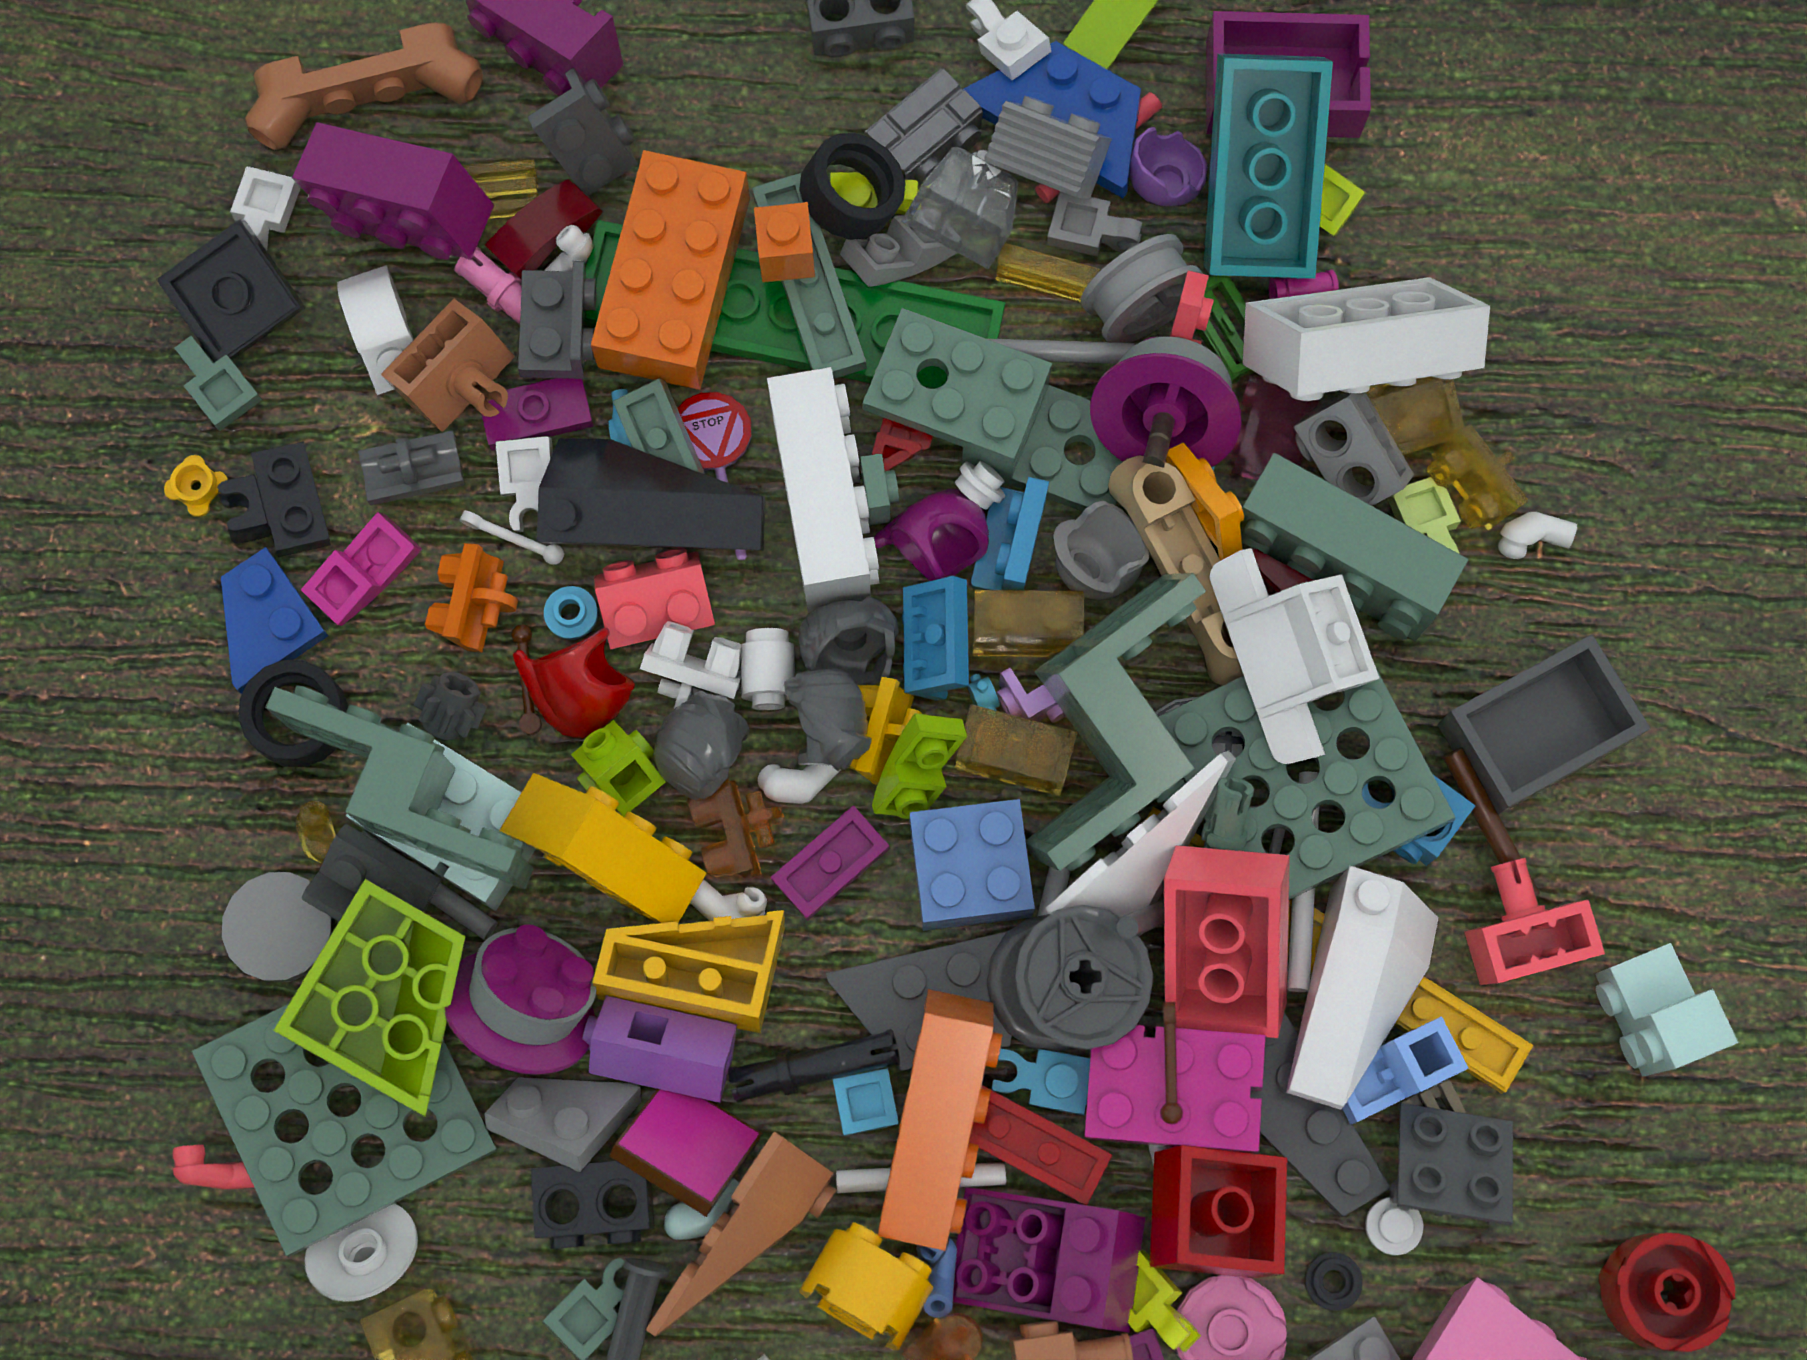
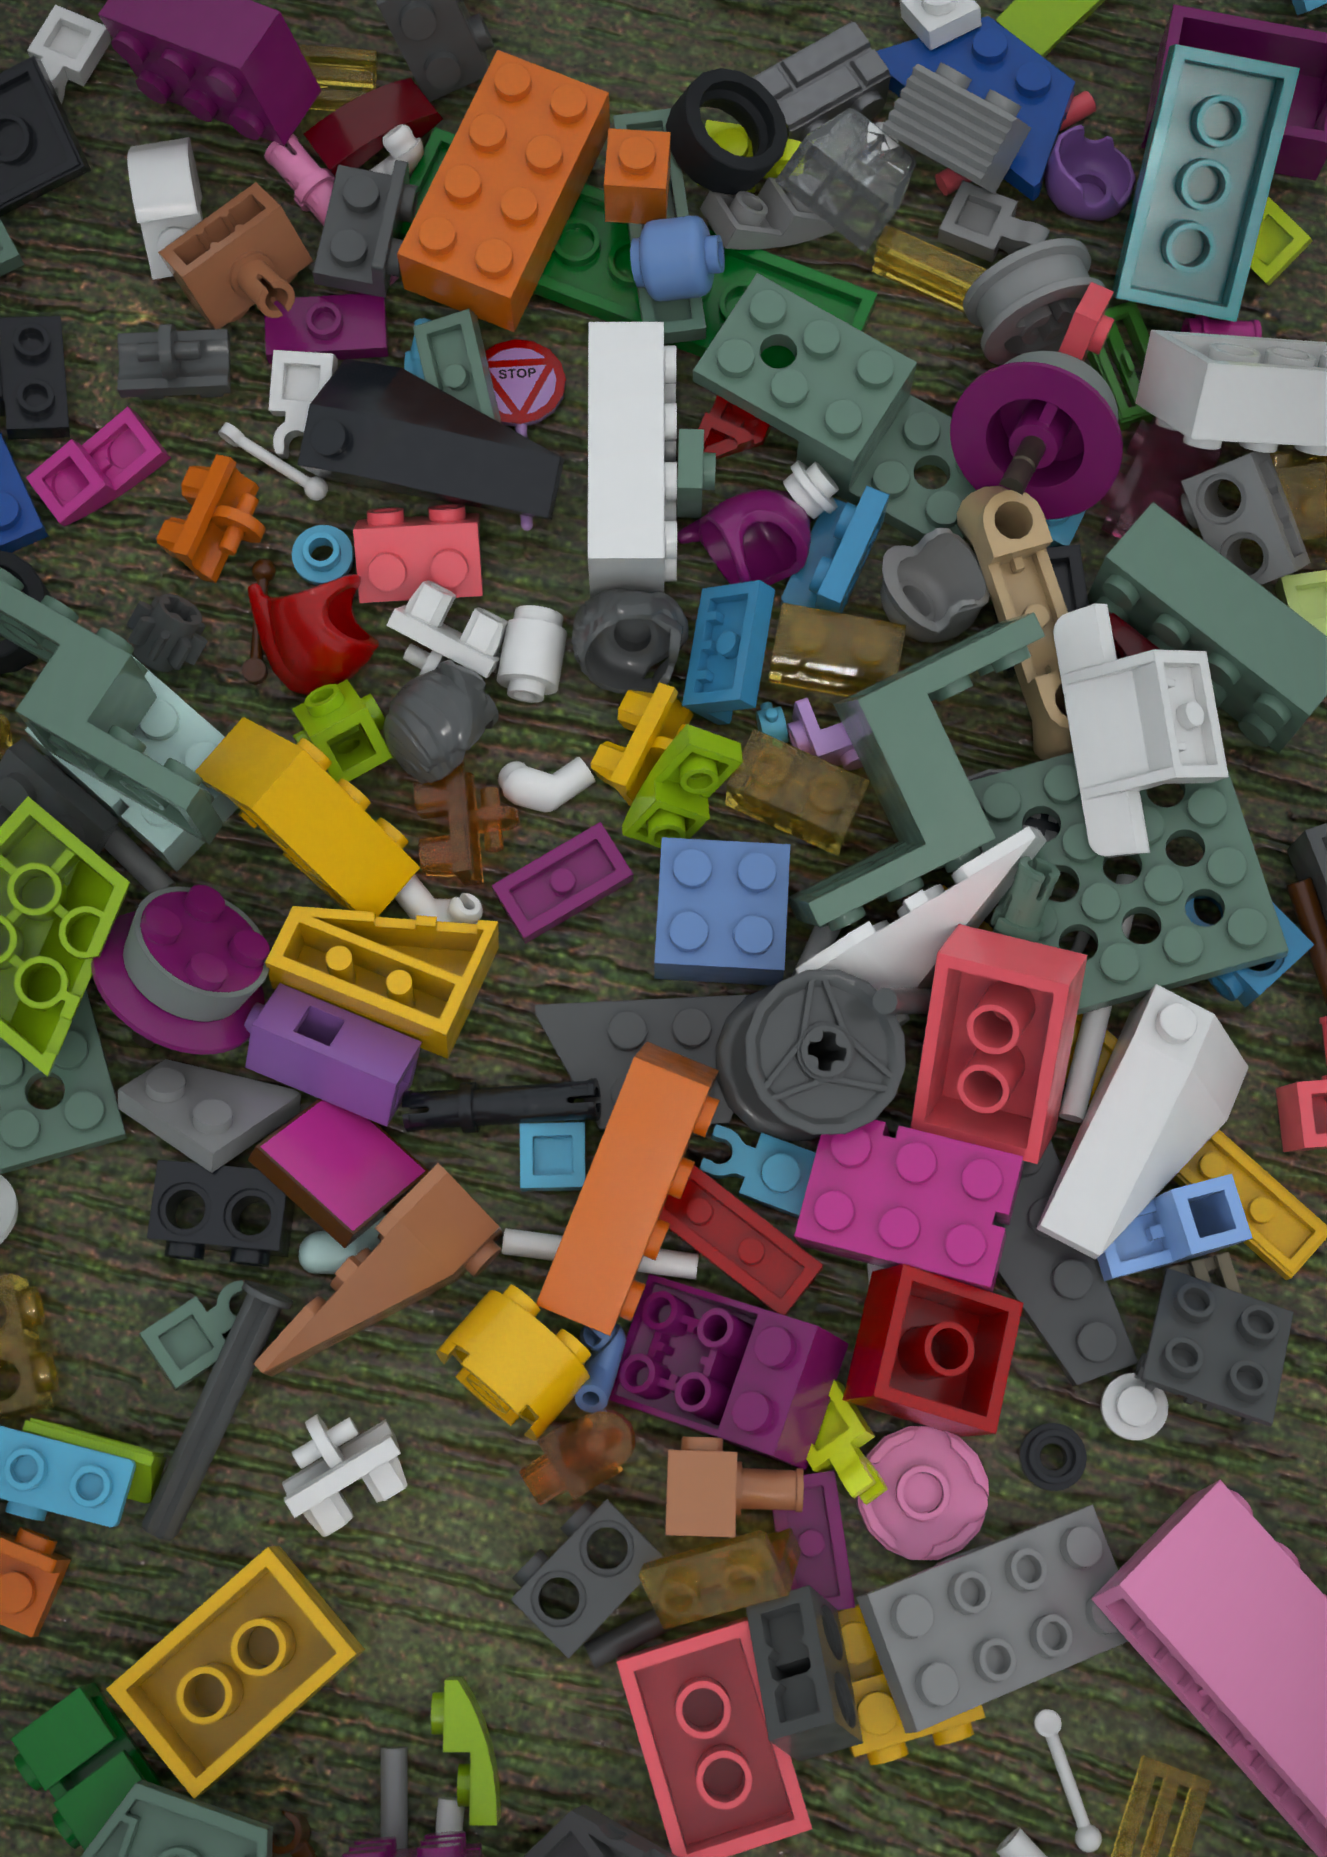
camera: 10 degrees right, 0 degrees up
dark grey hair [783,668,872,771] -> none
light grey bar [988,339,1134,364] -> none
reddish brown hinge [1160,1002,1183,1125] -> none
light orange wing [1166,442,1244,560] -> none
none -> medium blue head [630,215,725,302]

